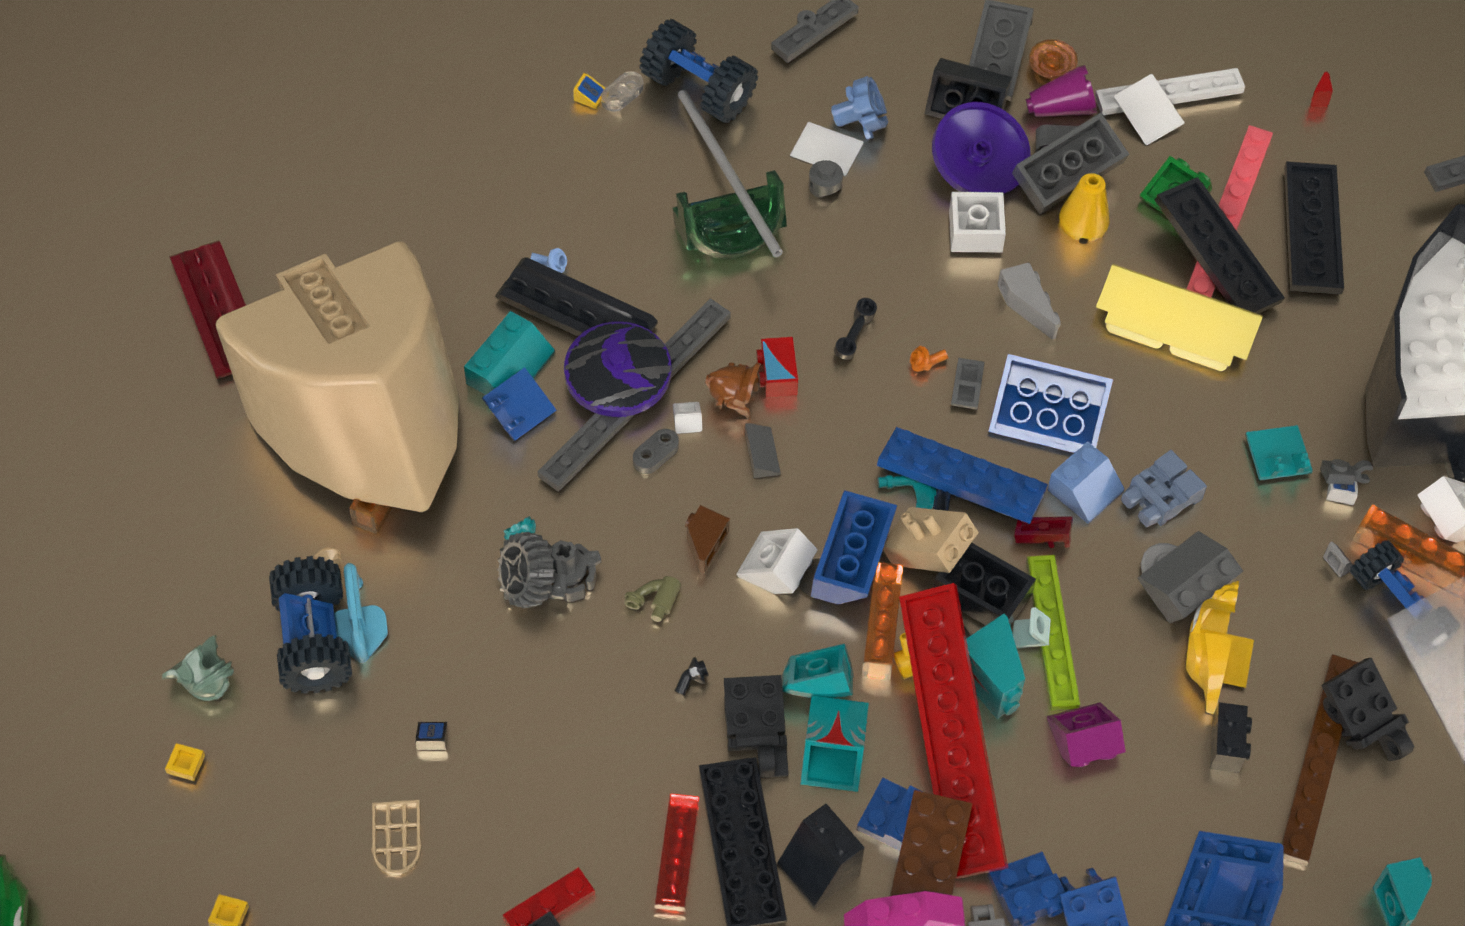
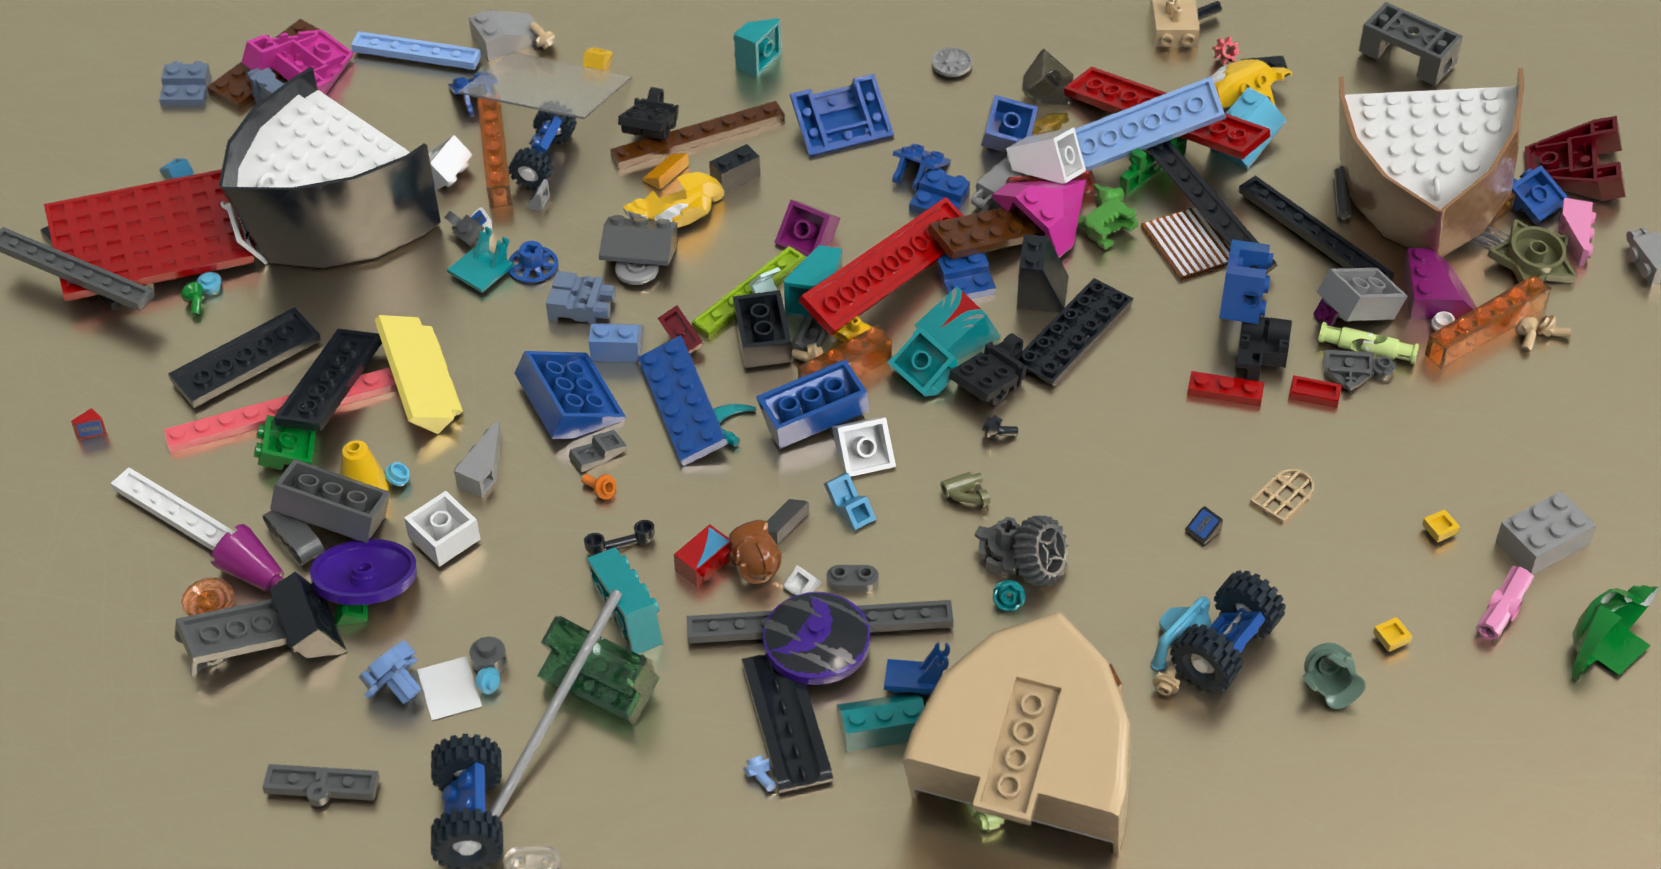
camera: 130 degrees left, 10 degrees down
clear red plate [655,794,699,912] -> none
reddish brown slope [685,505,730,575] -> none
tan piece [883,490,979,573] -> none
white sticker [1114,74,1184,145] -> none
none -> green plate [181,282,205,316]
none -> medium azure plate [384,462,410,486]
none -> medium azure plate [475,667,500,694]
none -> blue wheel [509,241,558,283]
none -> teal wedge [587,547,663,656]
none -> light orange slope [642,153,689,190]
none -> dark azure slope [823,473,876,530]
none -> bright pink piece [1476,566,1534,641]

